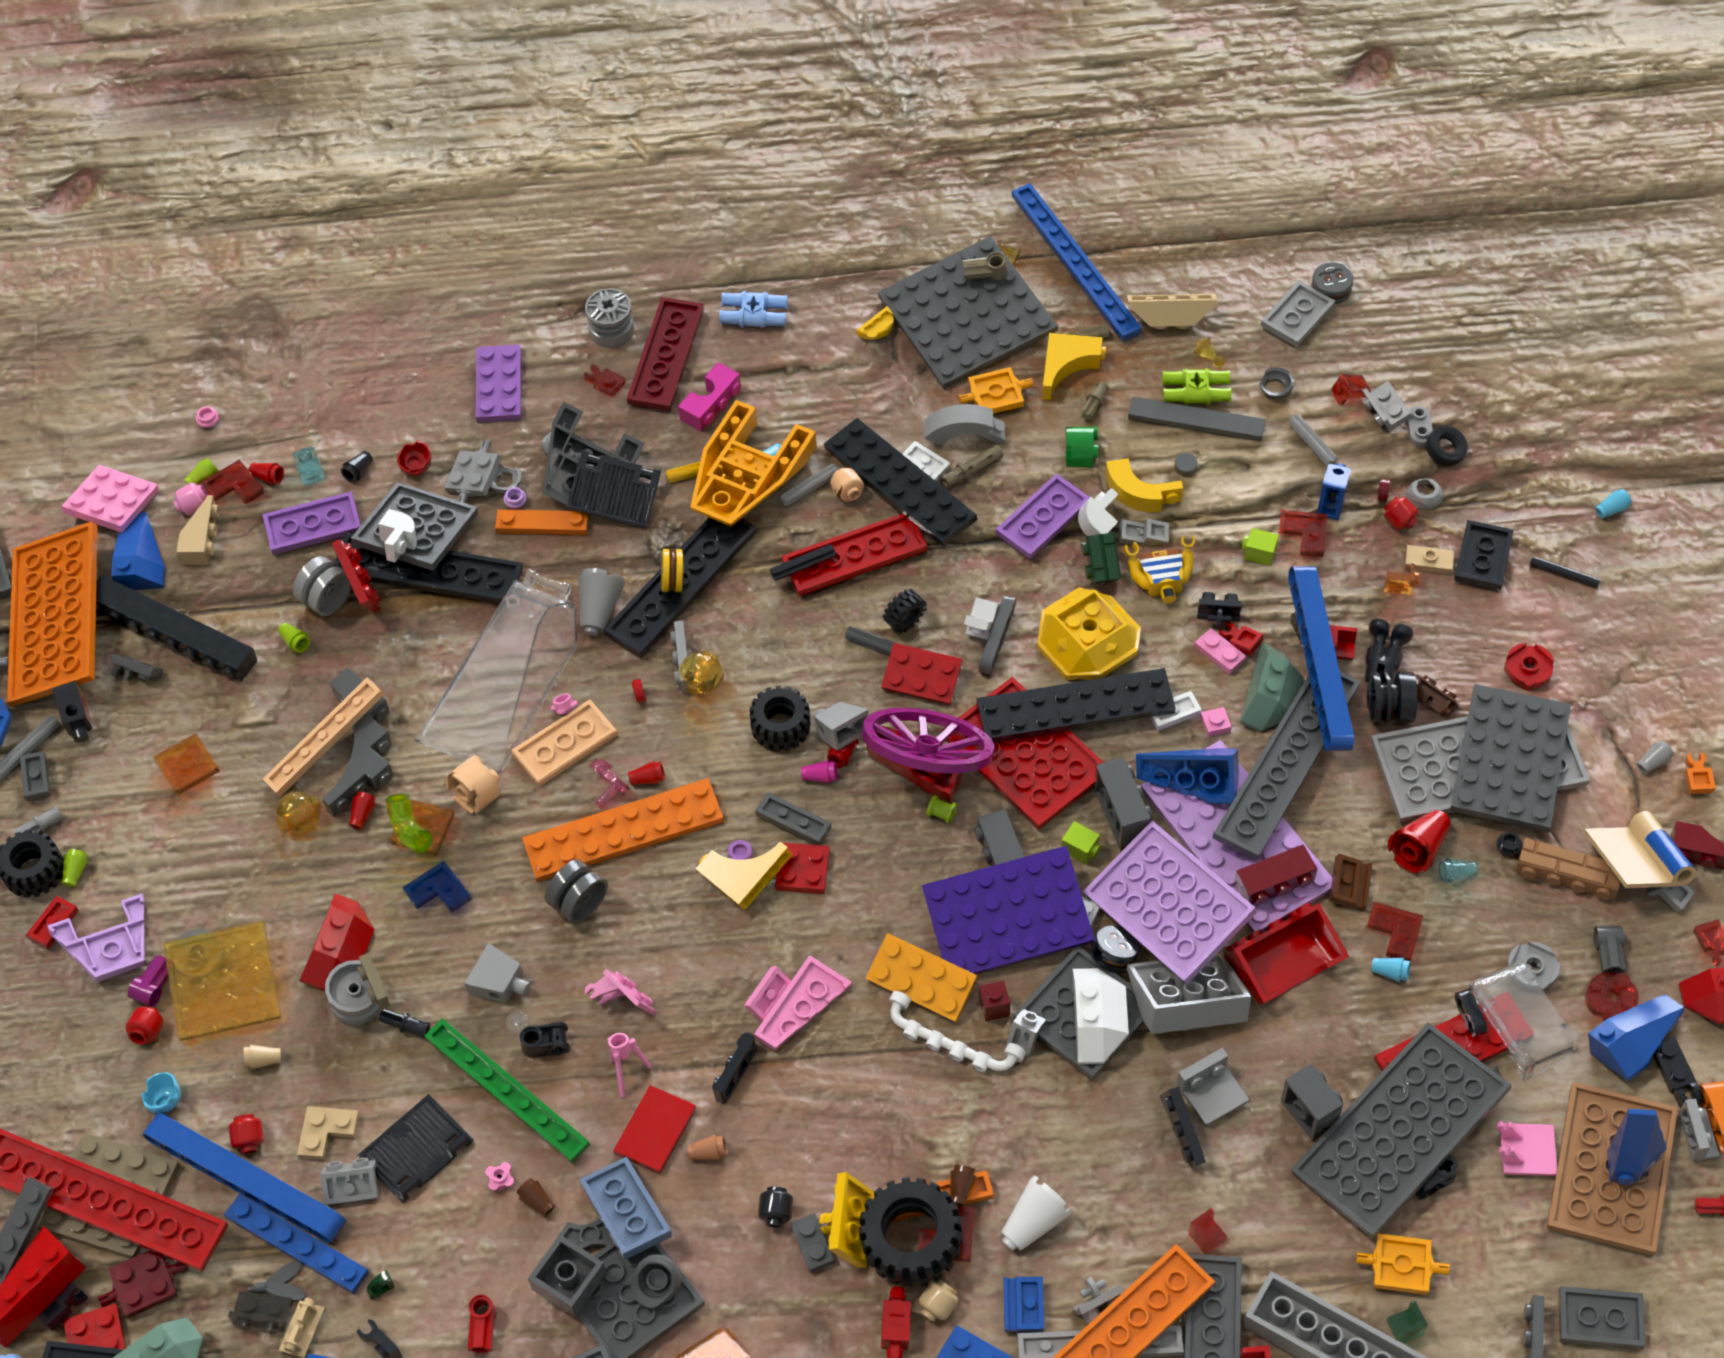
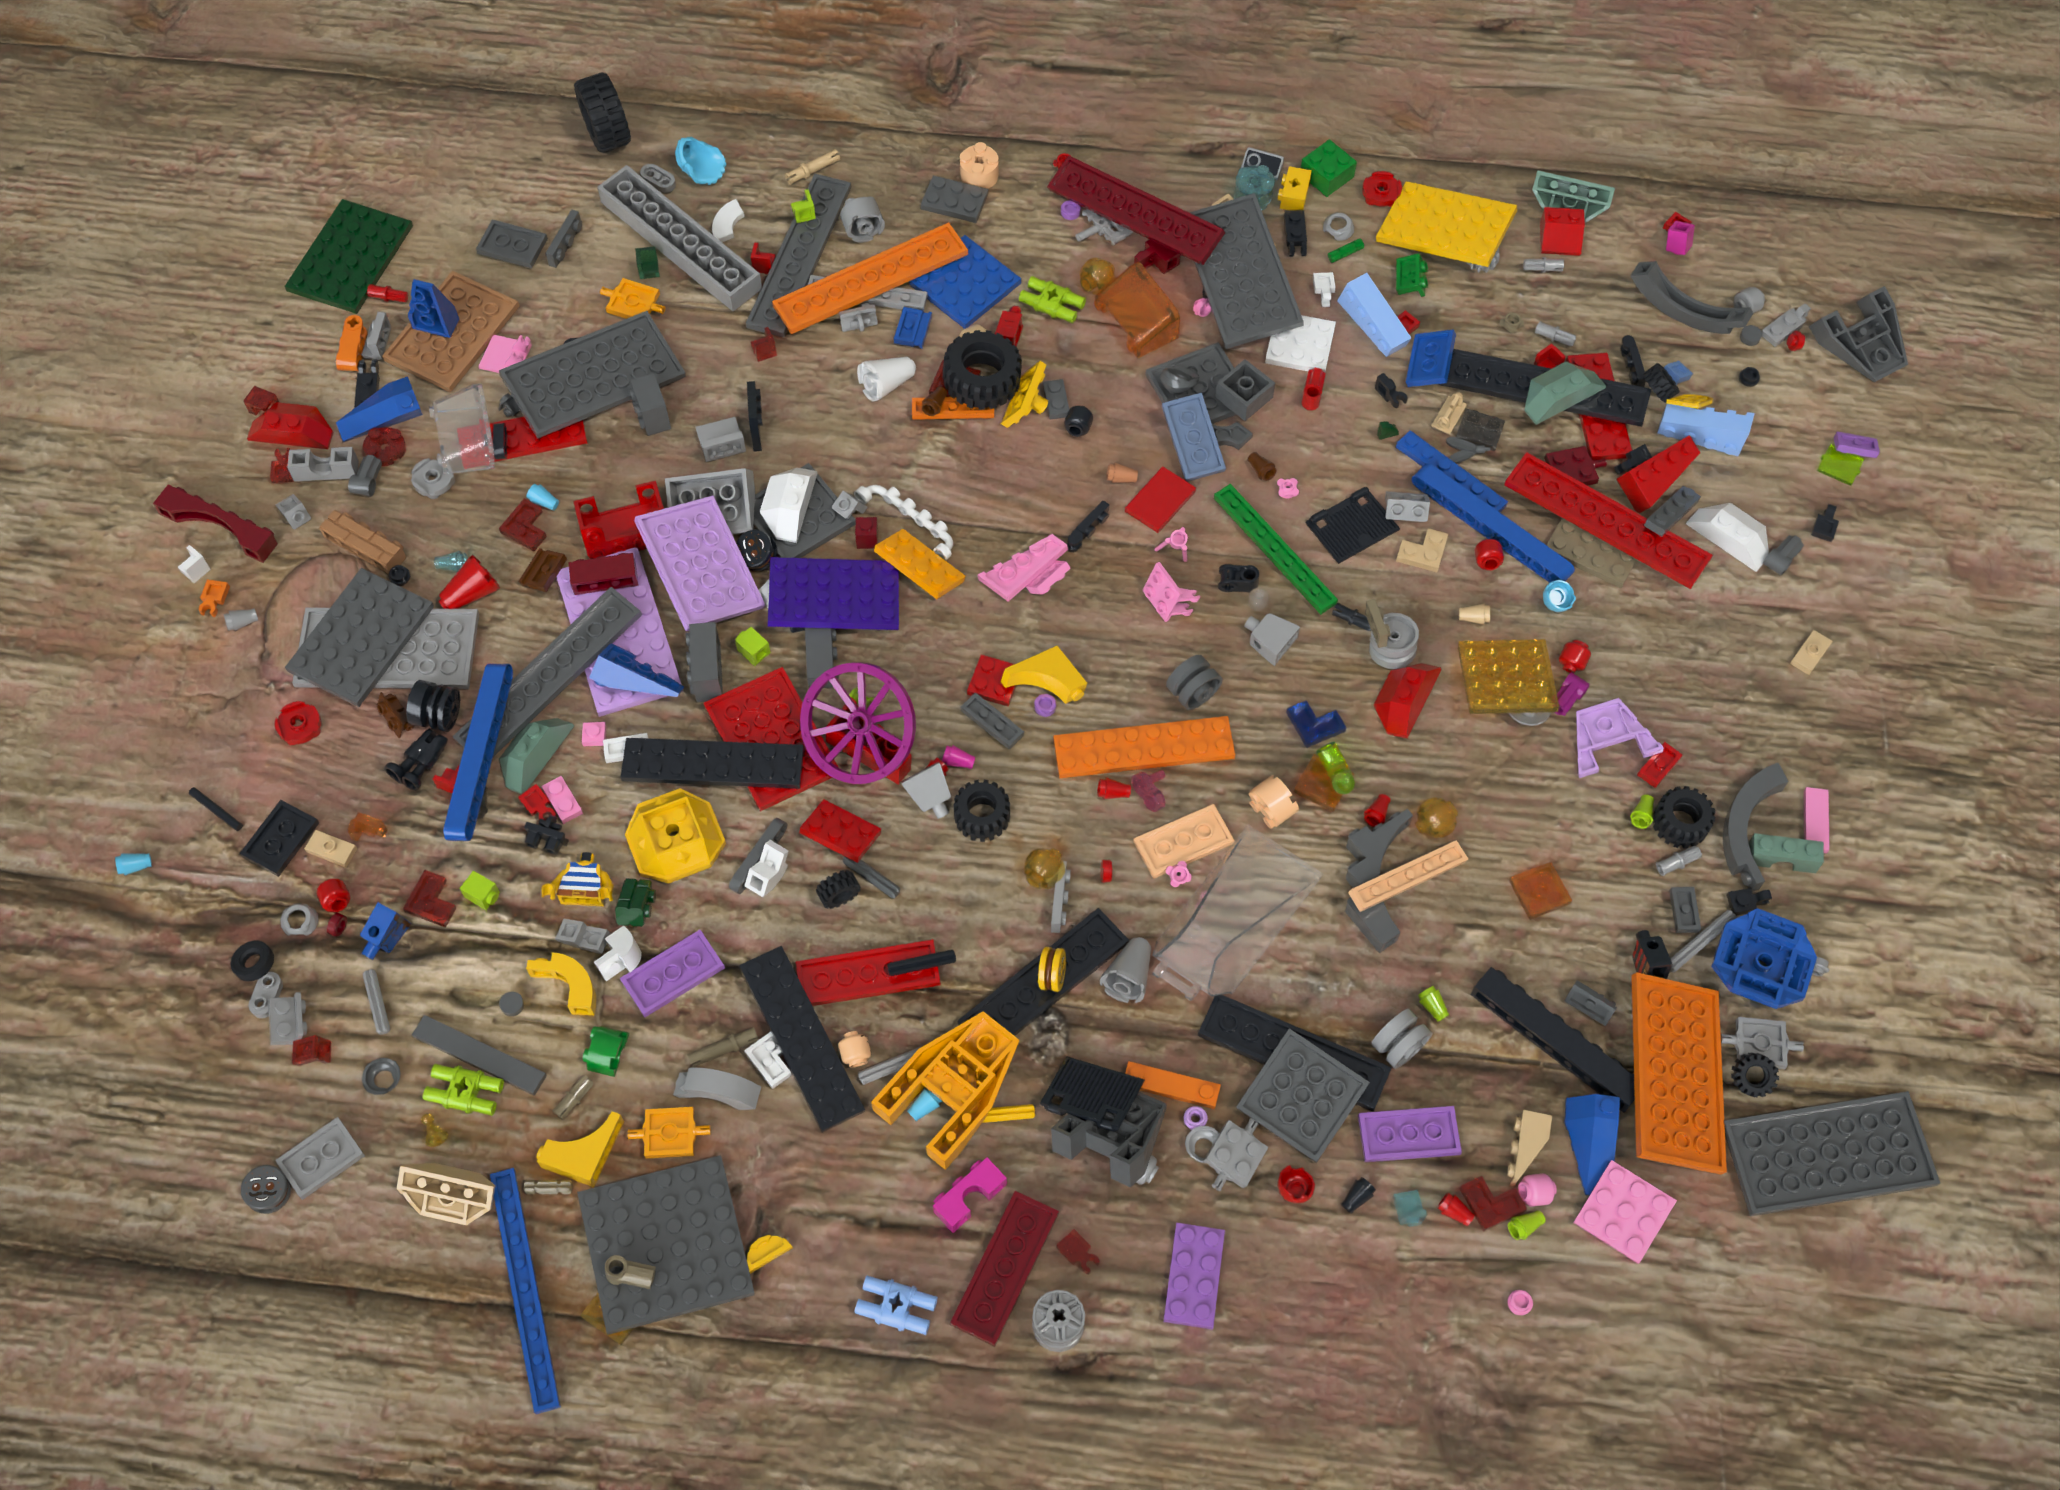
camera: 170 degrees left, 5 degrees up
red plate [331,539,381,613] -> none
white brick [378,509,417,562] -> none
door [1584,811,1696,888] -> none
none -> light grey arch [287,447,359,481]

